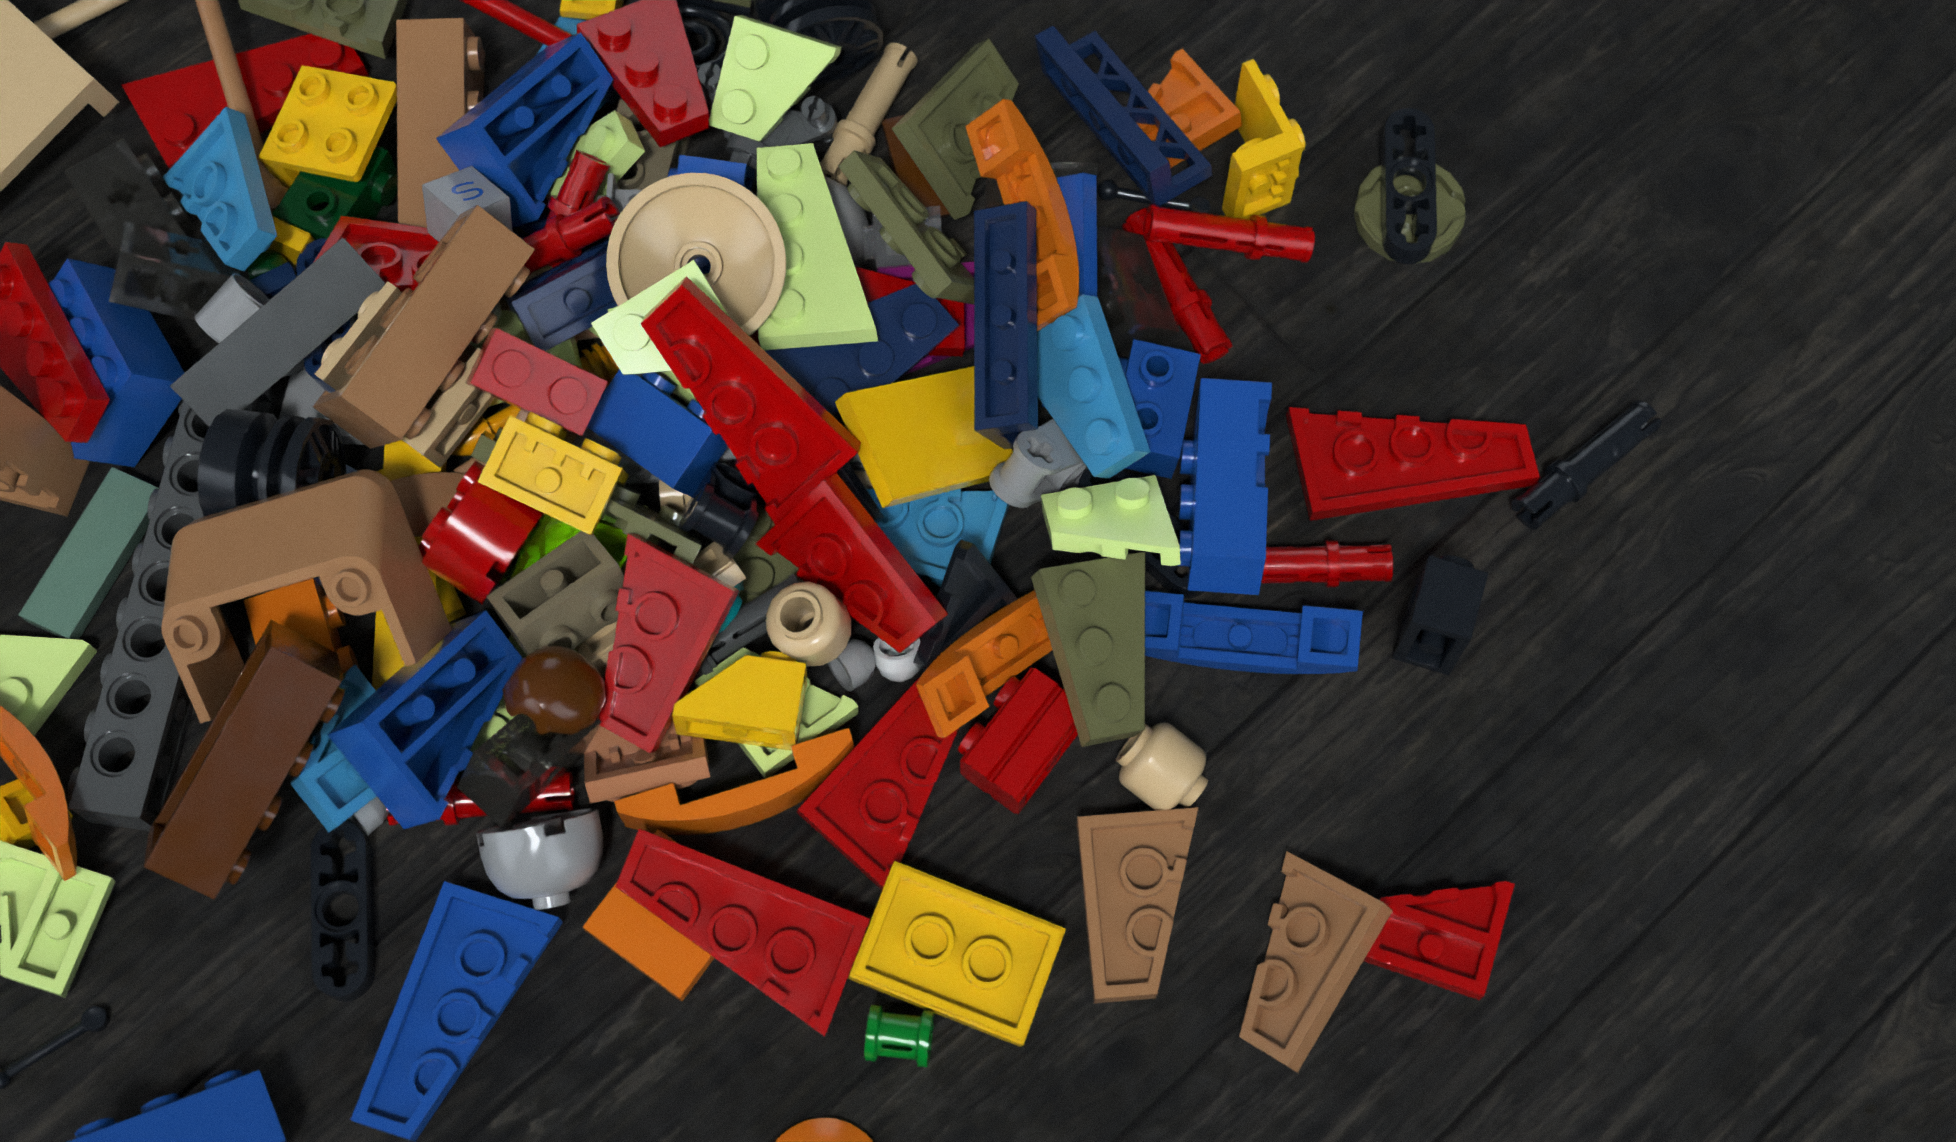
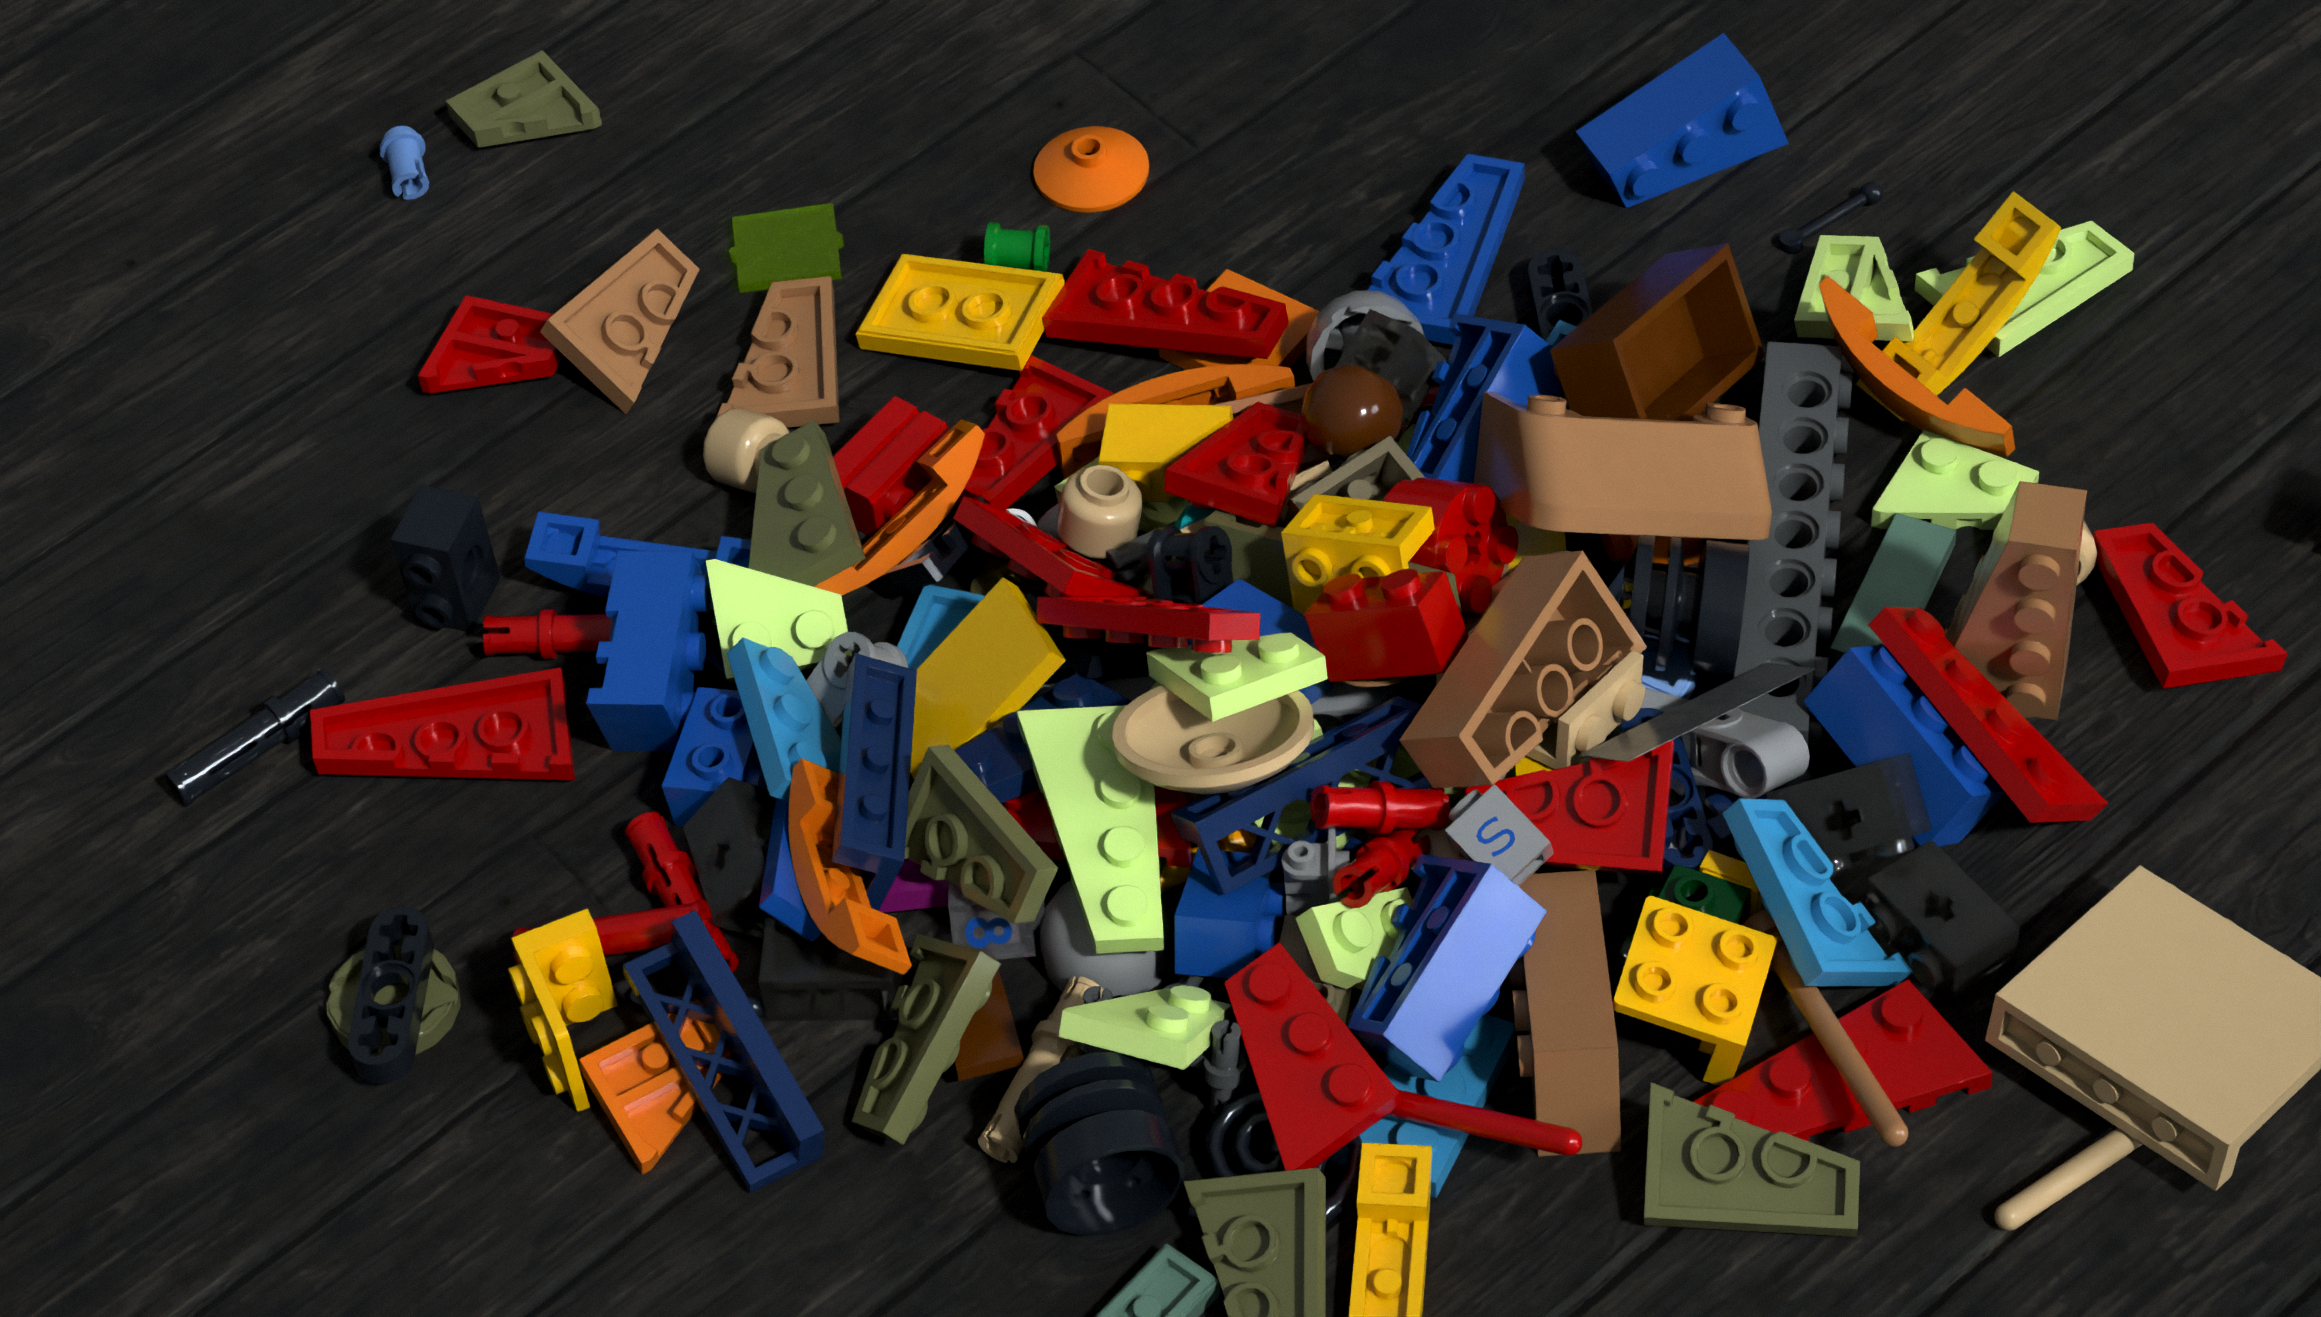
camera: 175 degrees left, 20 degrees down
none -> clear neon green piece [729,203,844,293]

